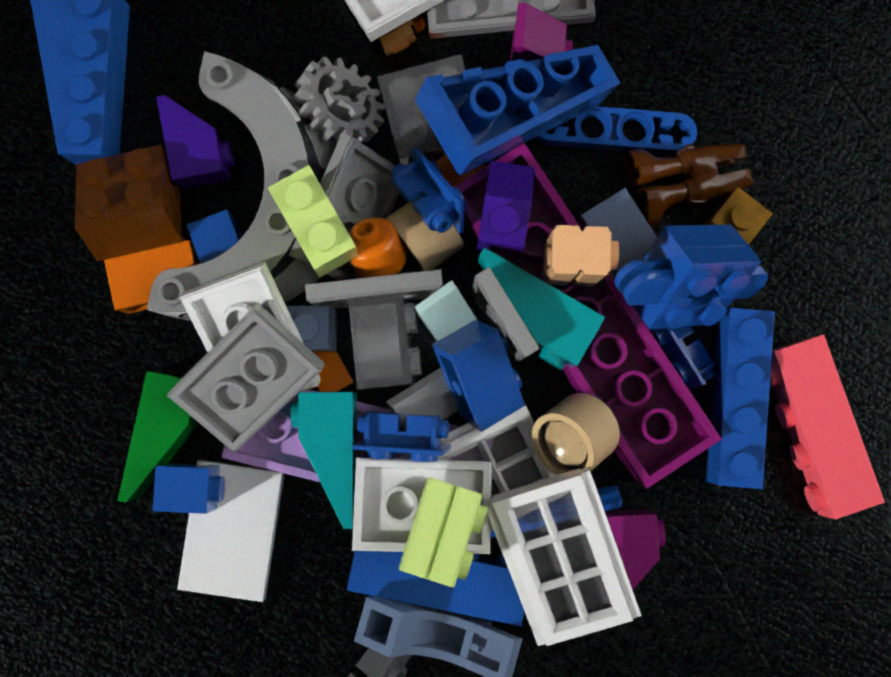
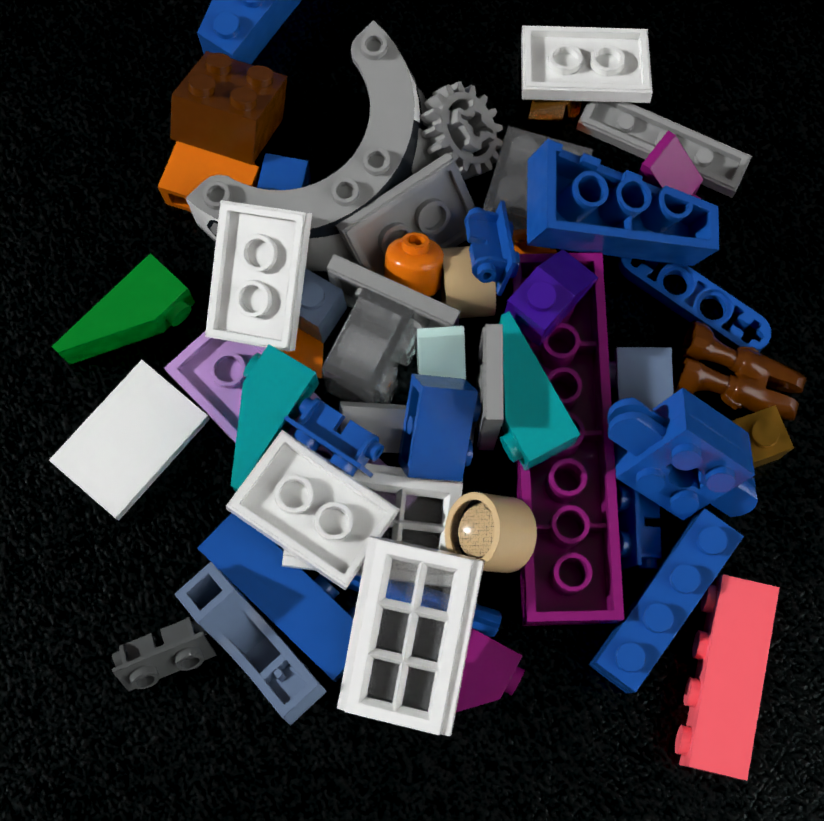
camera: 25 degrees right, 10 degrees down
blue brick [153,463,225,514] -> none
dark purple slope [157,95,236,189] -> none
light grey tile [167,302,325,453] -> none
yellowish green brick [268,165,358,278] -> none
yellowish green brick [399,477,487,588] -> none
light nougat brick [543,225,619,287] -> none

